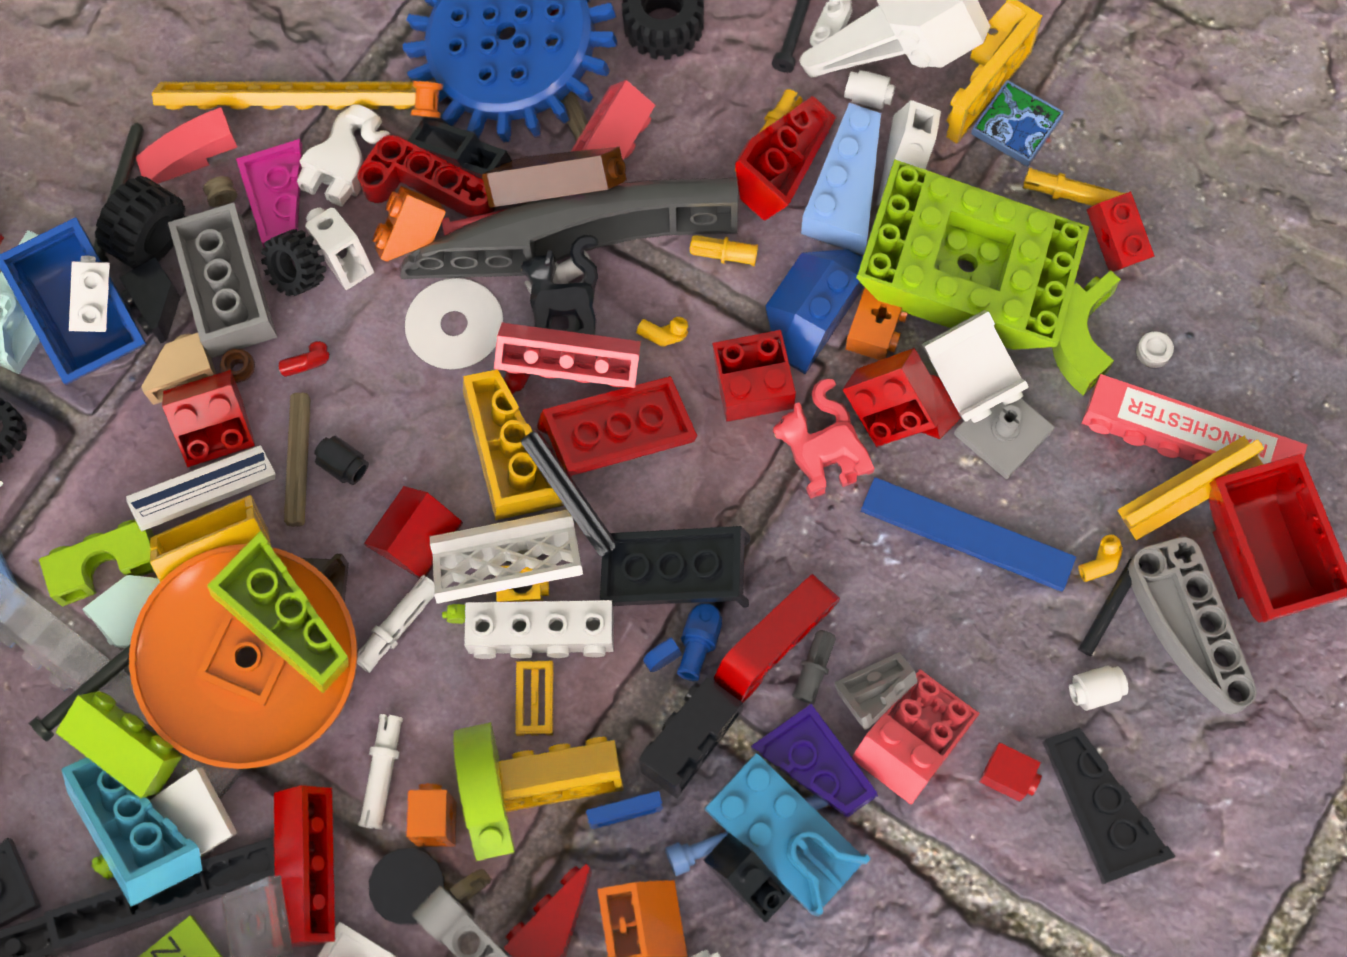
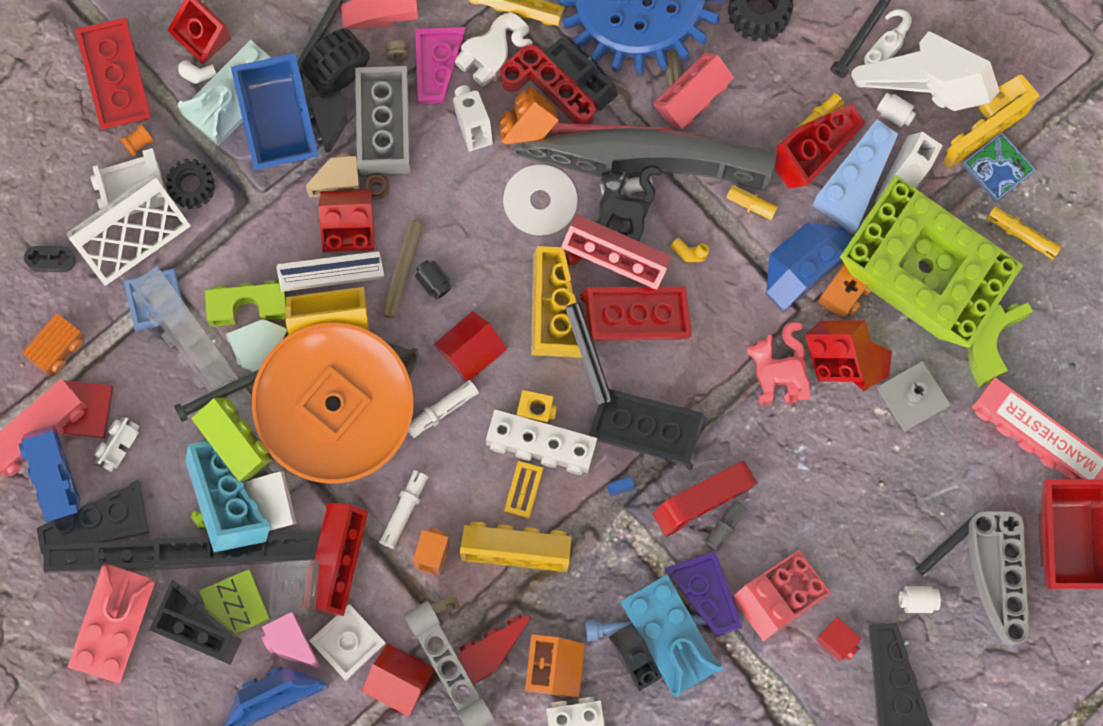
camera: 10 degrees right, 5 degrees up
white hinge [69,256,109,332] -> none
lime wedge [207,531,349,693] -> none
black tyre [261,229,326,296] -> none
red arm [279,341,330,377] -> none
black tile [369,848,445,925] -> none
orange bush [411,81,443,118] -> none
white fence [430,510,583,603] -> none
lime piece [442,604,466,624] -> none
lime arch [453,722,514,861] -> none
slope [482,147,627,207] -> none
blue tile [586,791,663,830] -> none
black wedge [639,677,743,799] -> none
blue arm [677,603,722,681] -> none
red slope [712,330,796,422] -> none
light grey wing [834,652,918,730] -> none
blue tile [861,477,1076,592] -> none
white panel [922,310,1029,423] -> none
yellow arm [1078,535,1123,582] -> none
red brick [1087,191,1155,272] -> none
yellow fence [1117,435,1264,541] -> none
white tile [1136,331,1174,368] -> none

